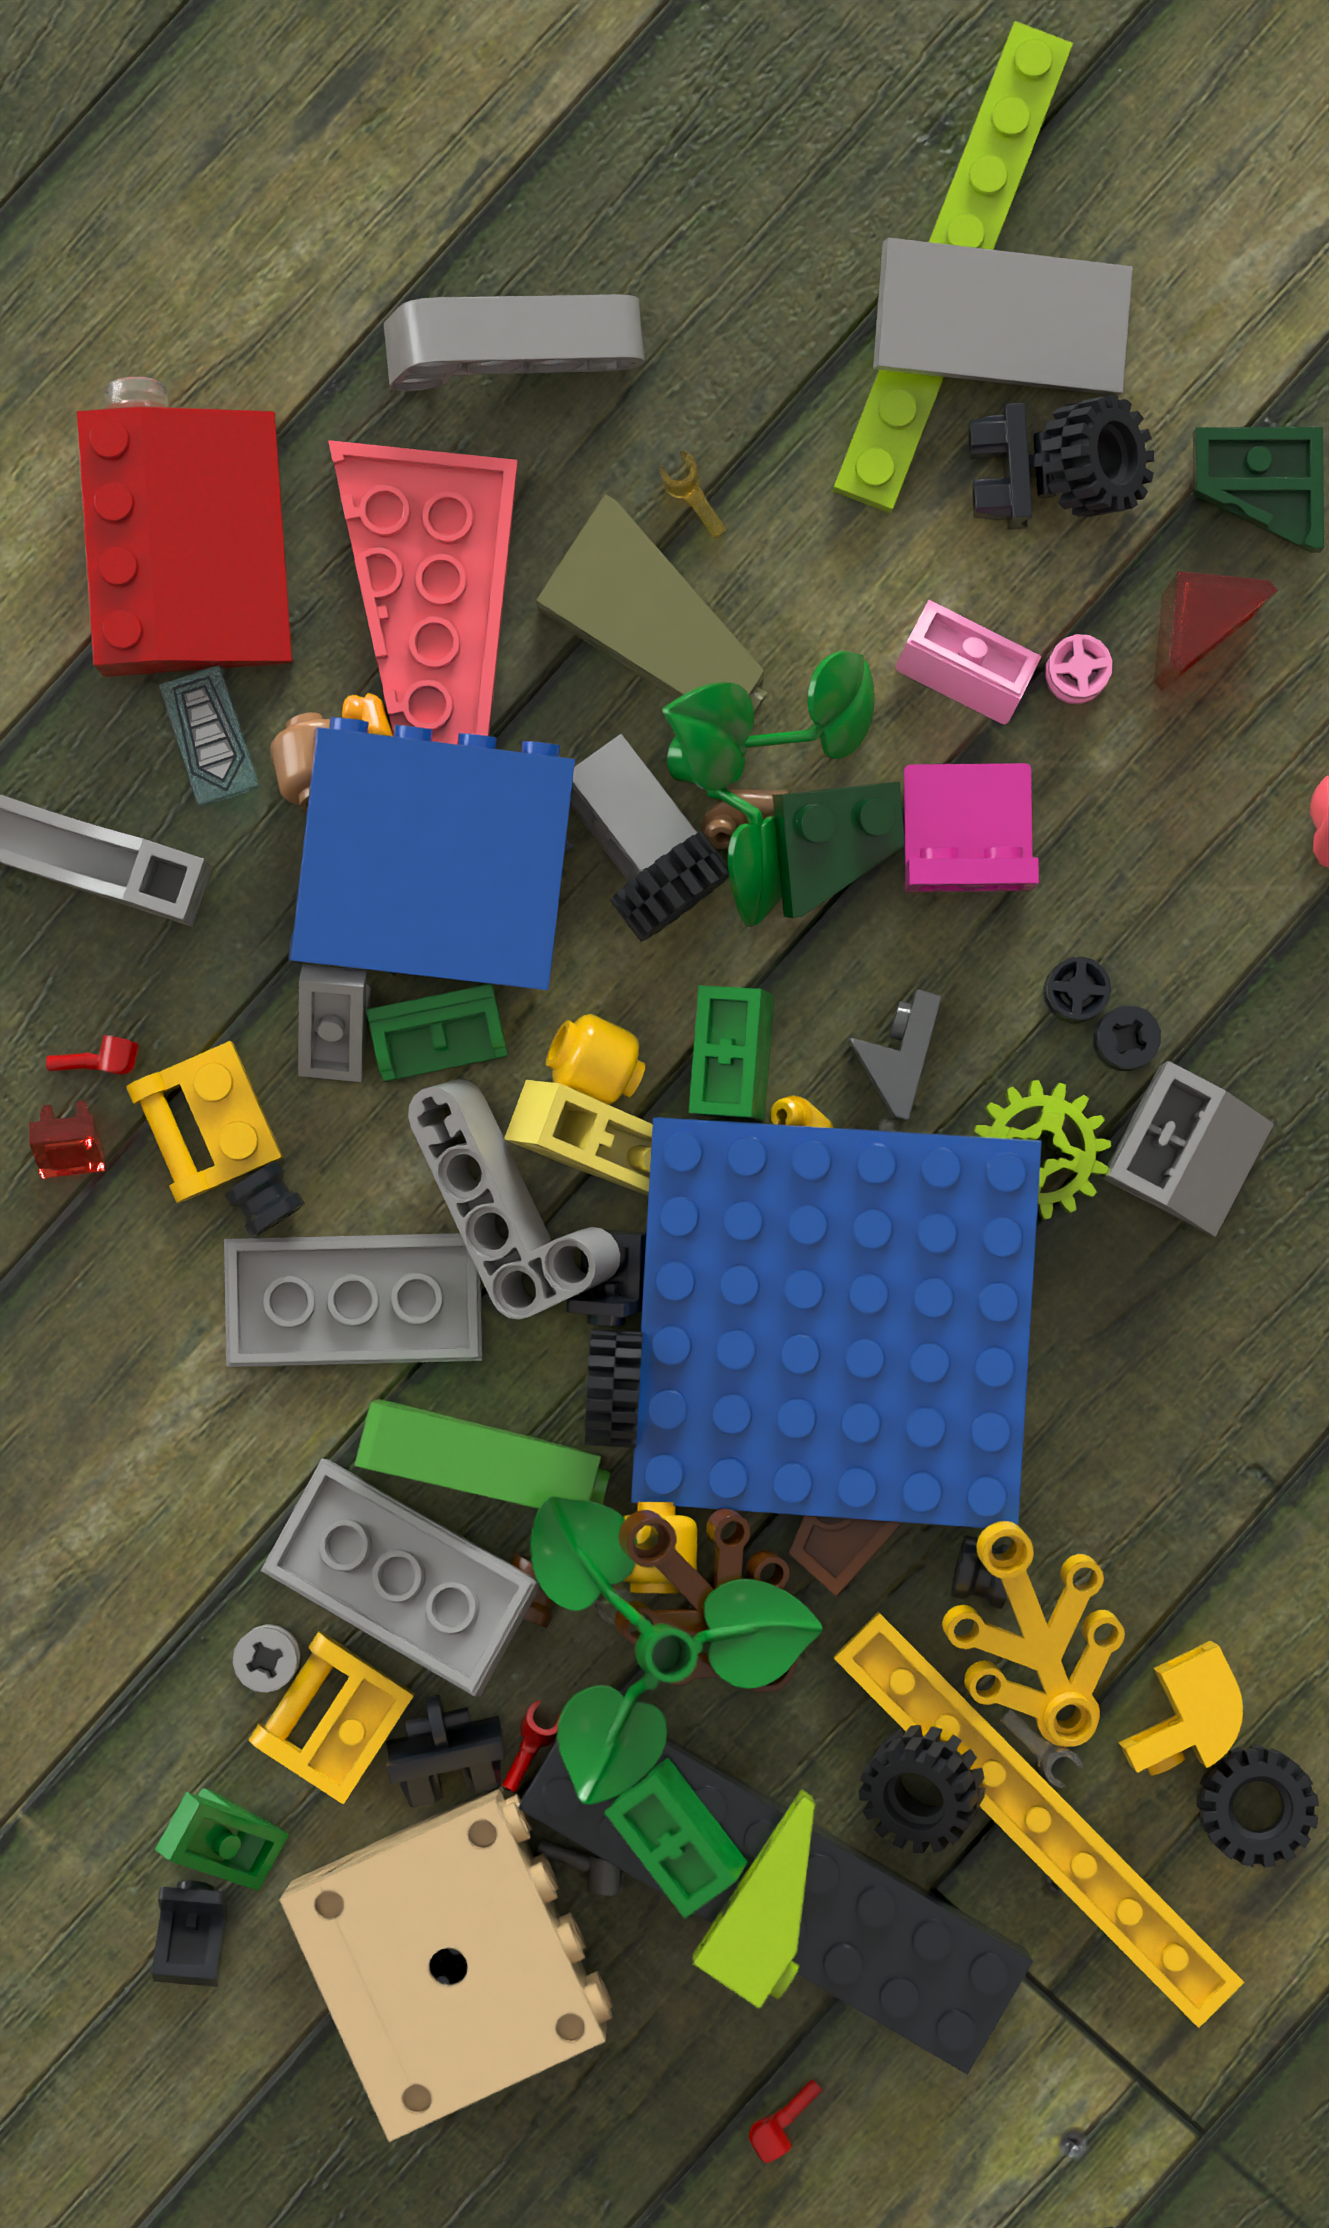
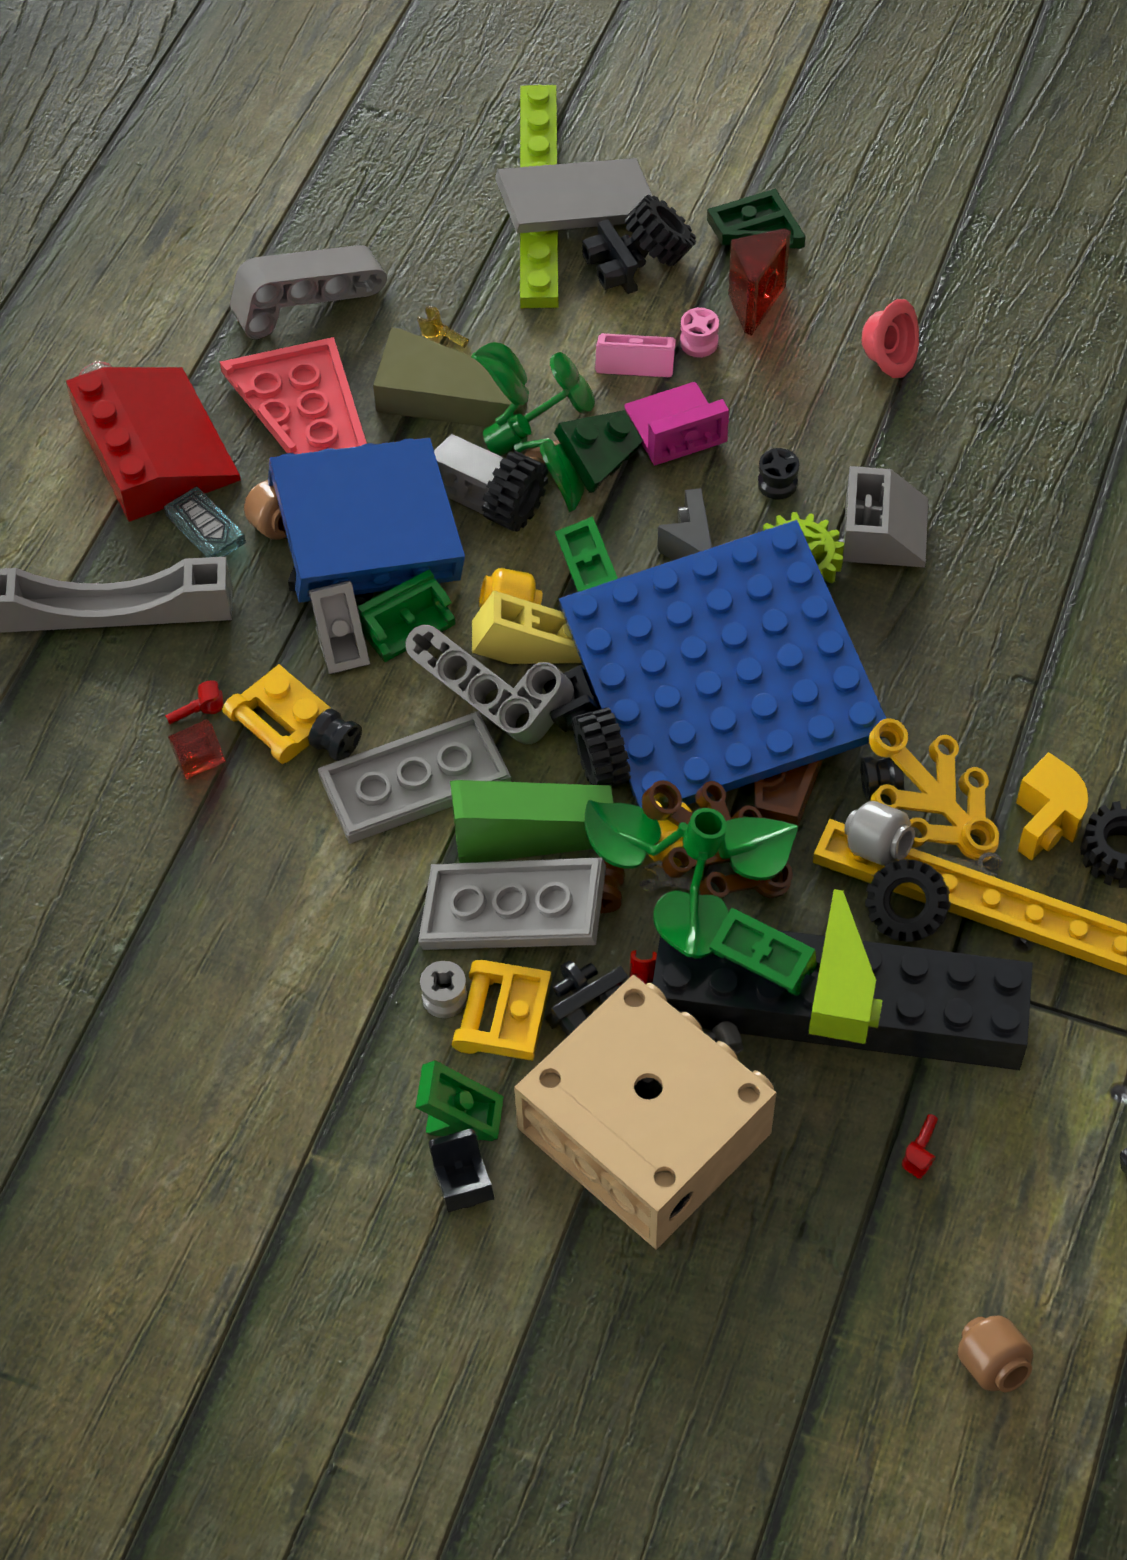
camera: 20 degrees left, 30 degrees down
black wheel [1093,1006,1161,1071] -> none
none -> light grey head [844,801,915,866]

